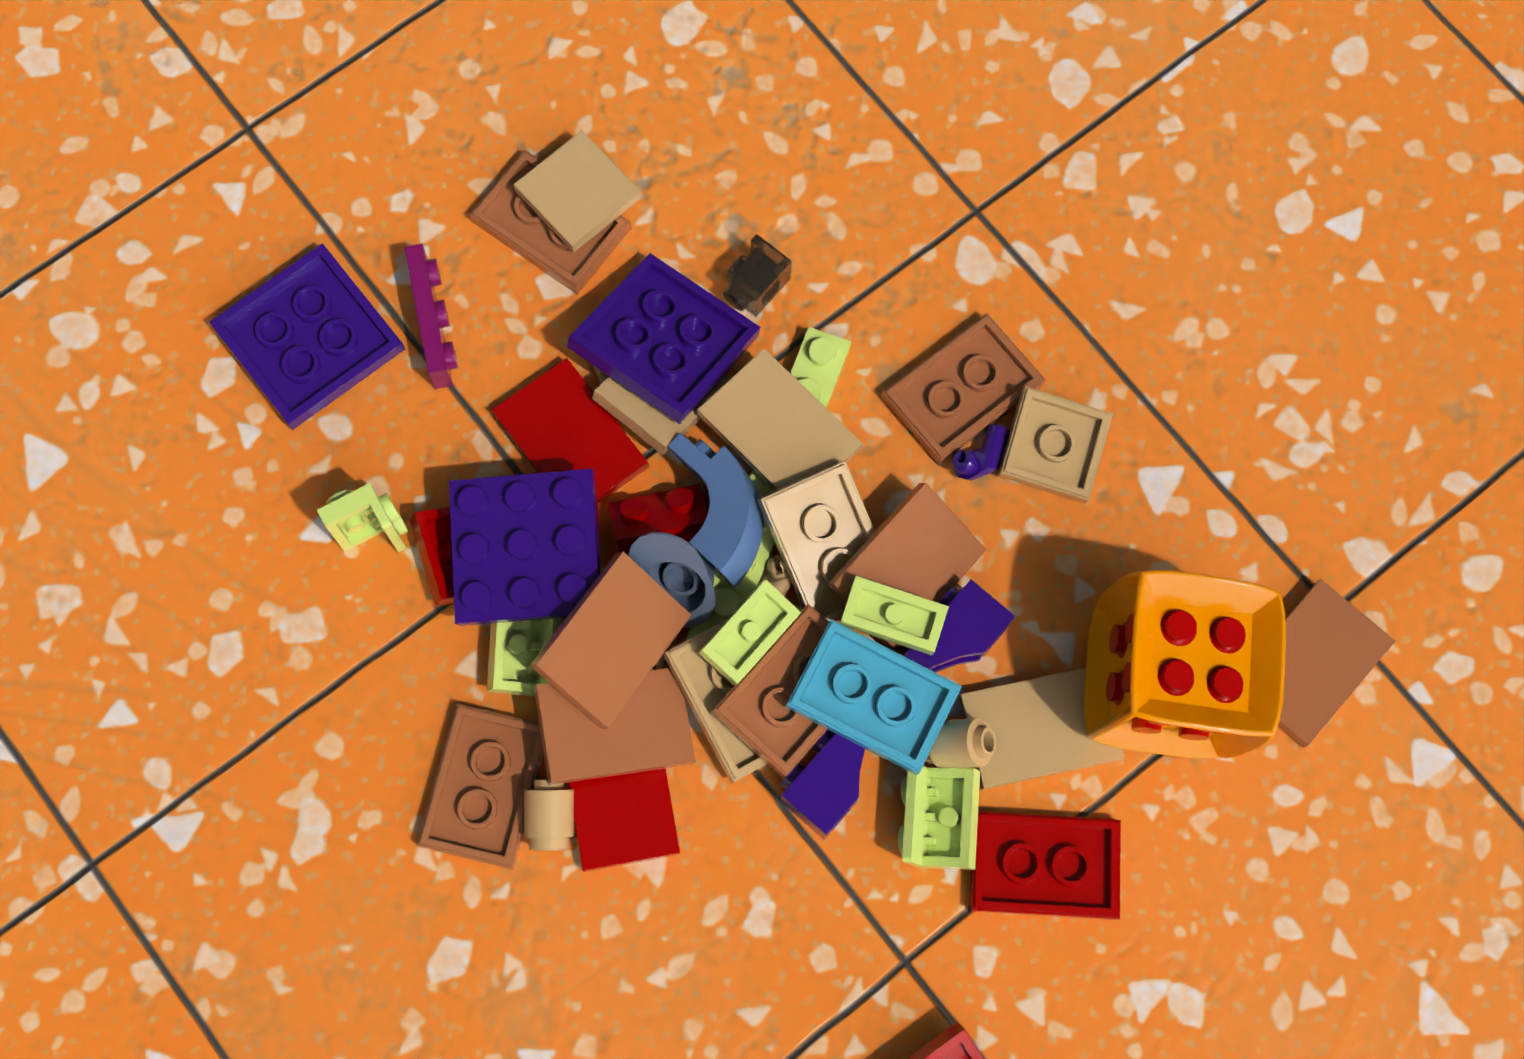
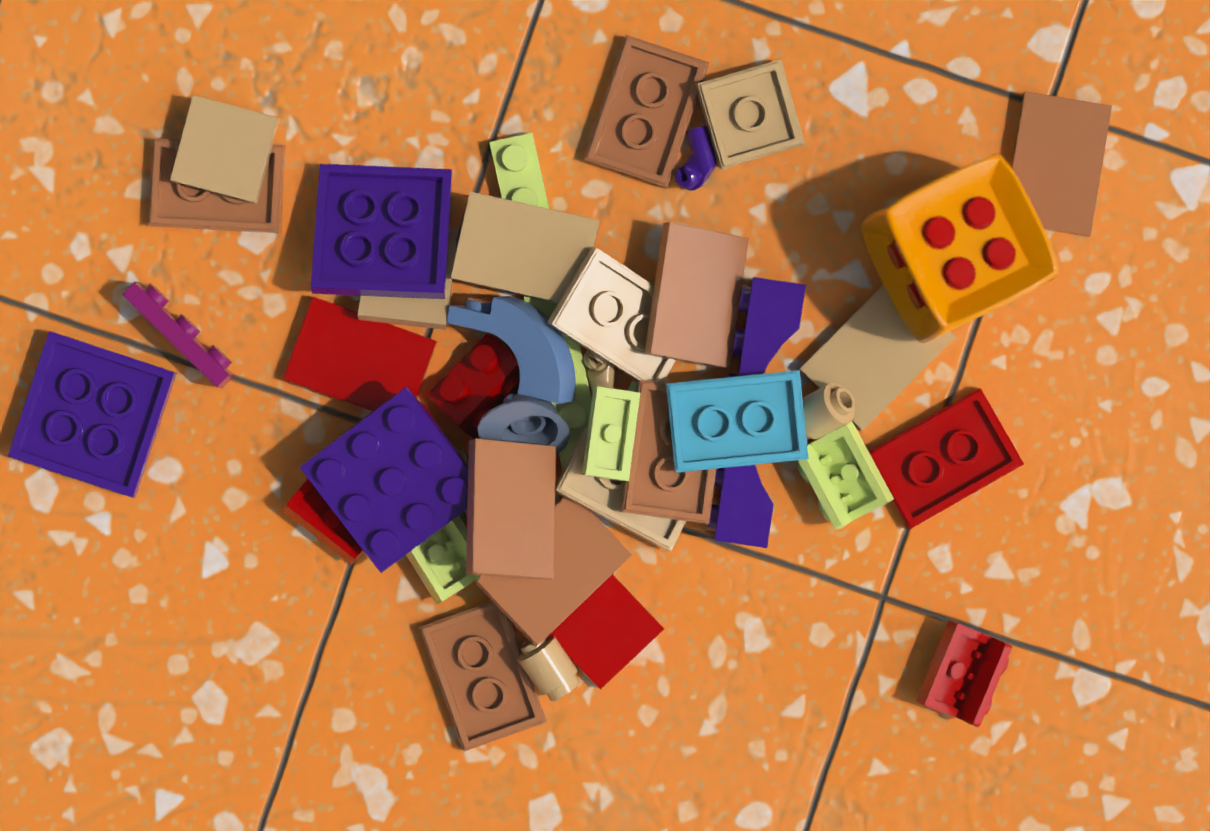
camera: 30 degrees left, 15 degrees up
yellowish green bracket [317,483,408,553] -> none
clear smoke brick [723,234,792,317] -> none
yellowish green plate [840,576,949,655] -> none

